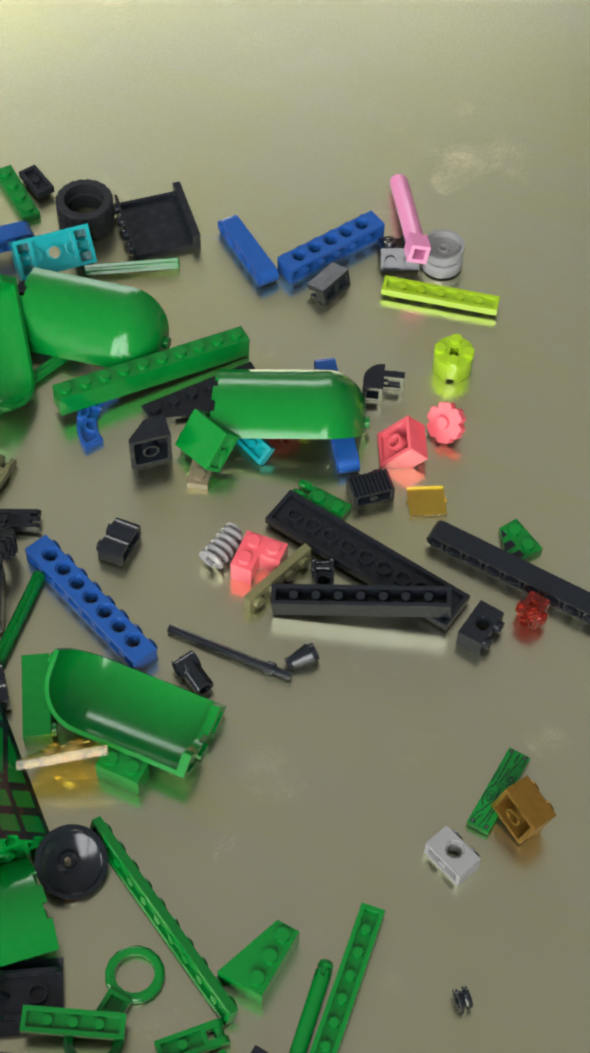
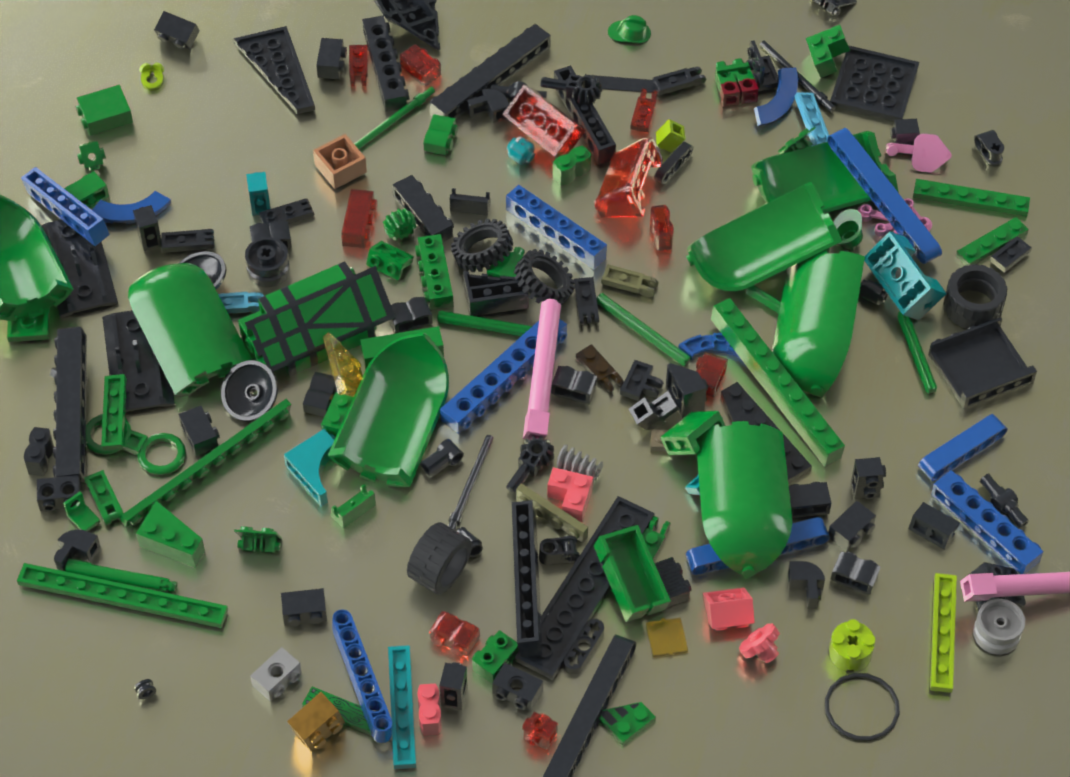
camera: 85 degrees right, 0 degrees up
none -> black brick [178,405,220,456]
none -> green hinge [234,526,282,553]
none -> black brick [281,588,327,626]
none -> teal arch [284,429,335,507]
none -> black brick [303,372,342,417]
none -> green hinge [330,484,376,529]
none -> blue beam [332,609,392,743]
none -> teal plate [388,645,416,769]
none -> black tyre [407,522,472,595]
none -> coral brick [417,683,442,736]
none -> clear red brick [429,611,480,656]
none -> black brick [439,662,468,710]
none -> green brick [472,630,519,684]
none -> black gear [506,435,554,493]
none -> bright pink brick [523,299,561,440]
none -> black beam [564,619,604,674]
none -> dark brown hinge [576,344,624,393]
none -> green piece [594,525,671,622]
none -> green axle [596,293,690,366]
none -> black hinge [620,360,664,401]
none -> black brick [629,391,680,430]
none -> clear red brick [696,352,728,397]
none -> black brick [789,482,832,518]
none -> black piece [825,673,900,741]
none -> black brick [828,501,876,552]
none -> black brick [830,552,881,595]
none -> black brick [851,457,886,499]
none -> black pin [979,473,1029,529]

